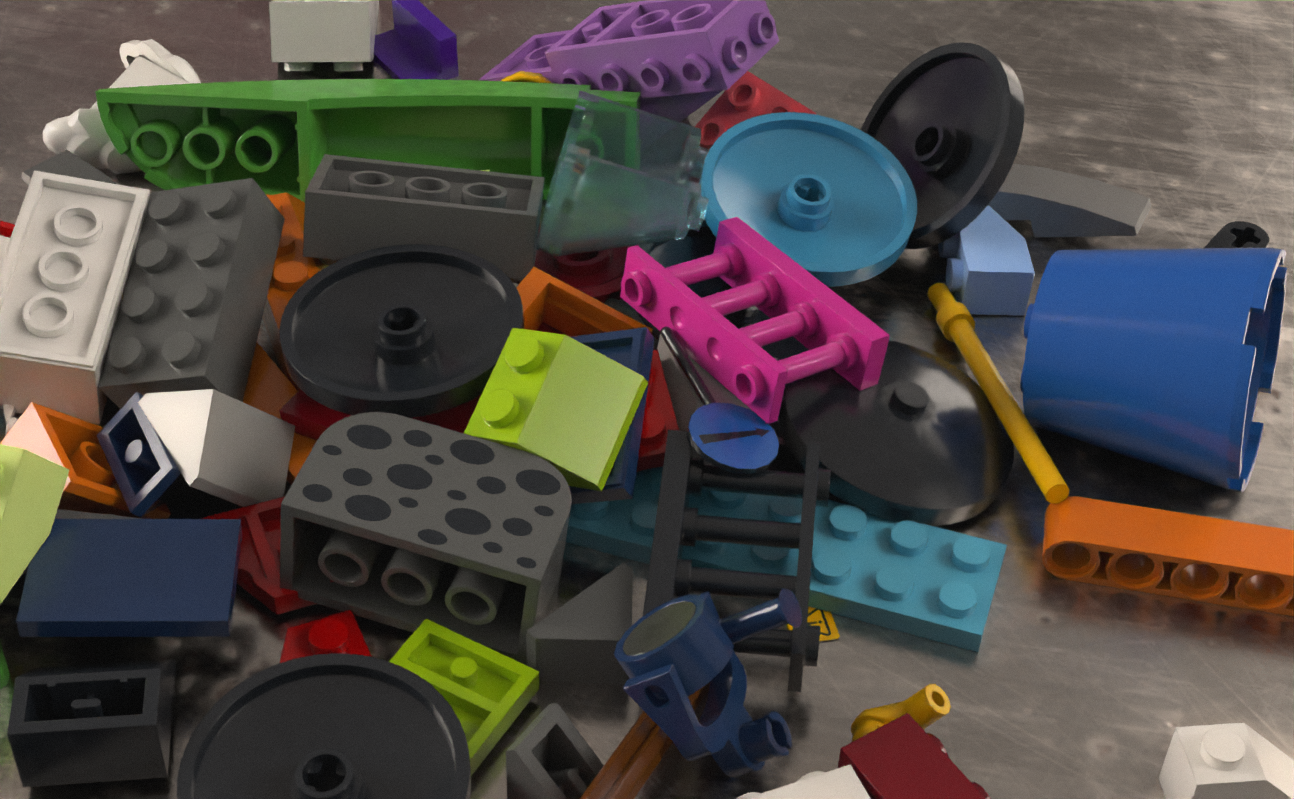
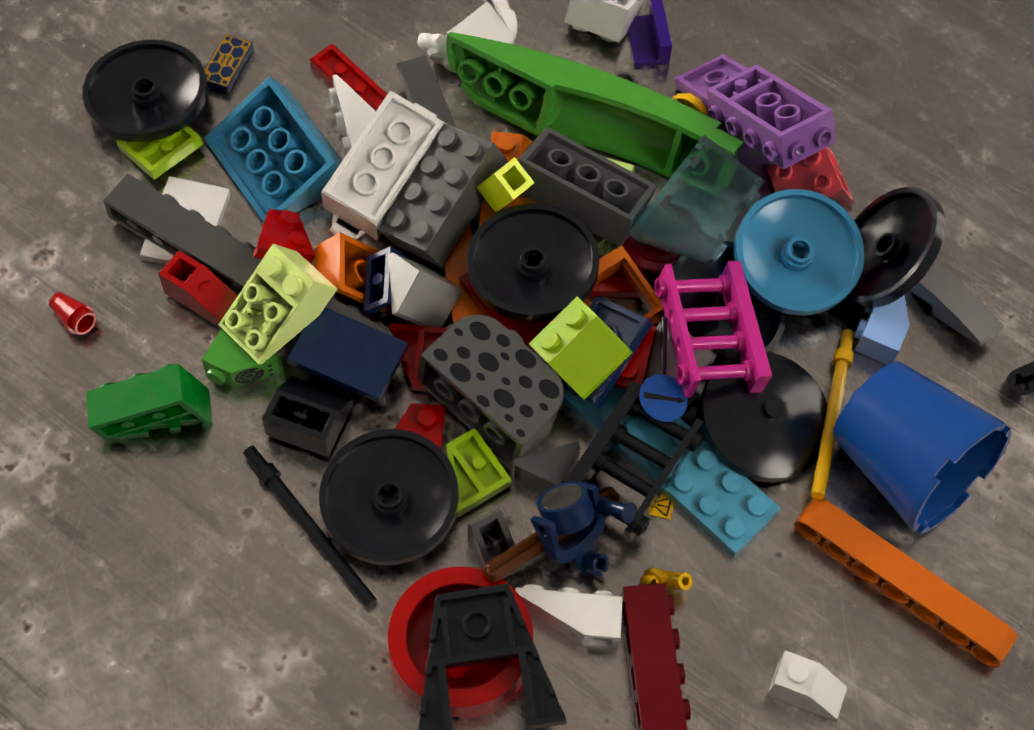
camera: 25 degrees right, 20 degrees up
none -> neon yellow brick [476,157,534,213]

